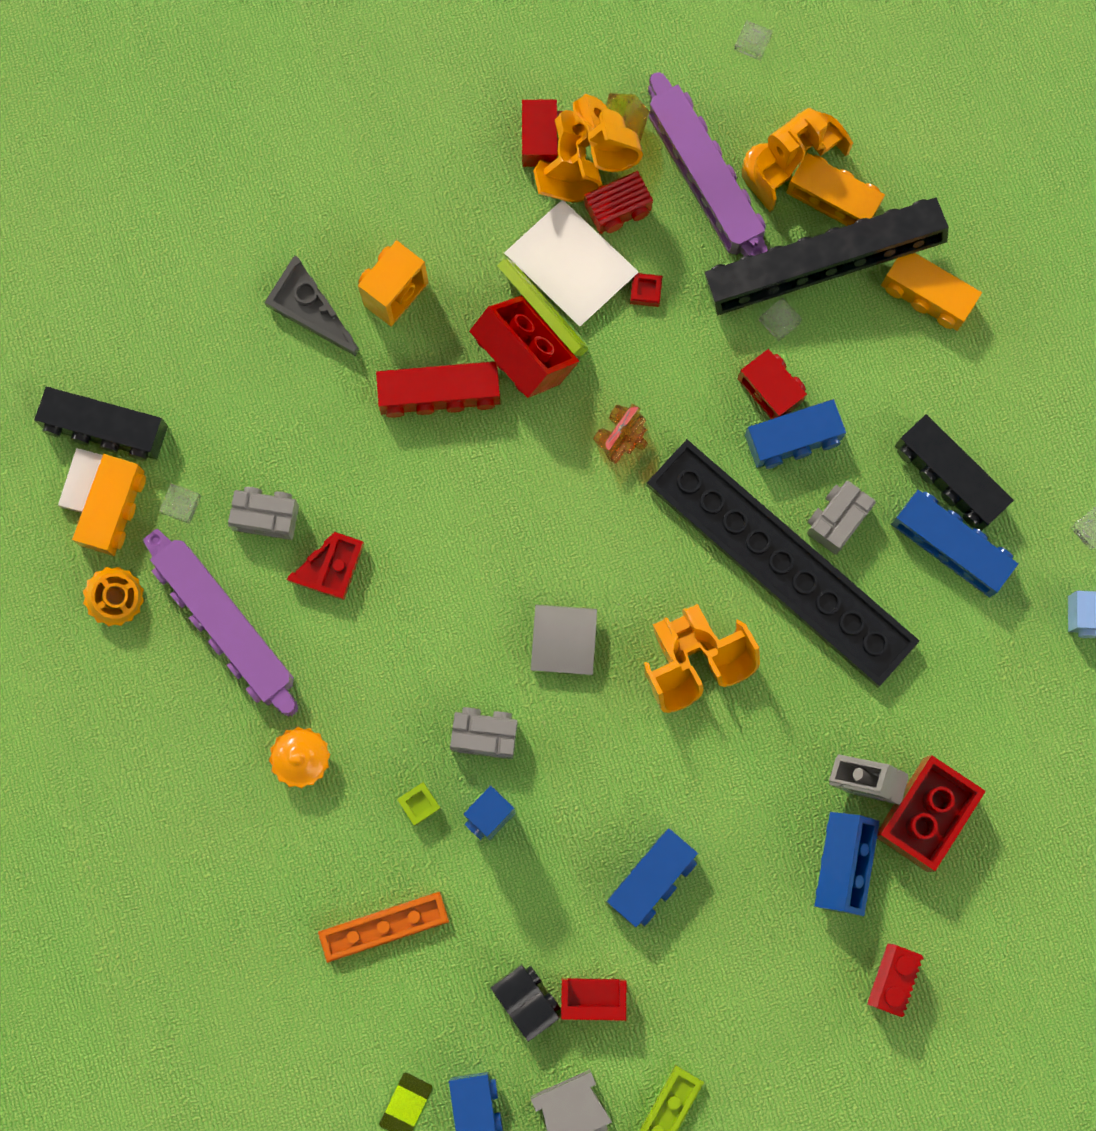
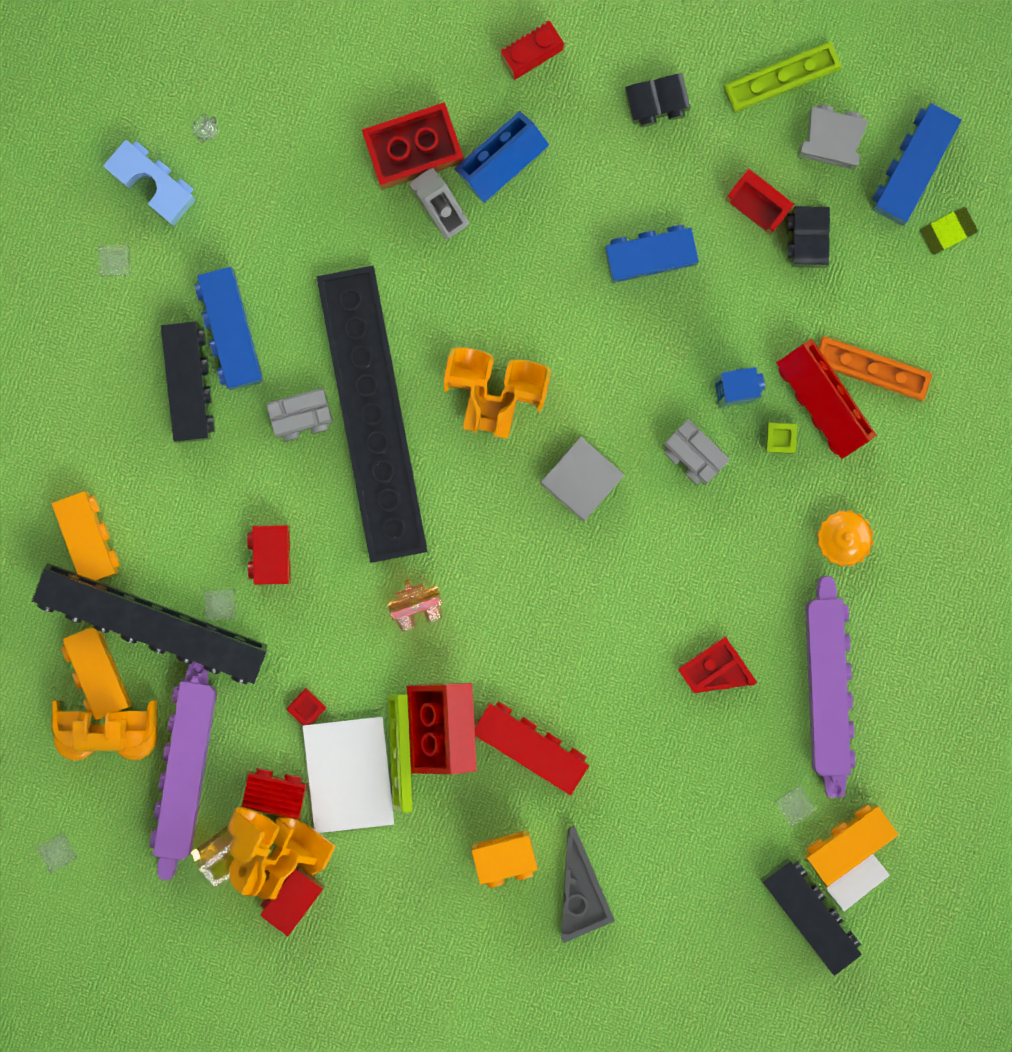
camera: 145 degrees left, 10 degrees up
light orange piece [83,567,144,627] -> none
light grey brick [228,487,299,540] -> none
blue brick [745,399,846,469] -> none
none -> black brick [625,73,690,127]
none -> red brick [776,339,877,460]

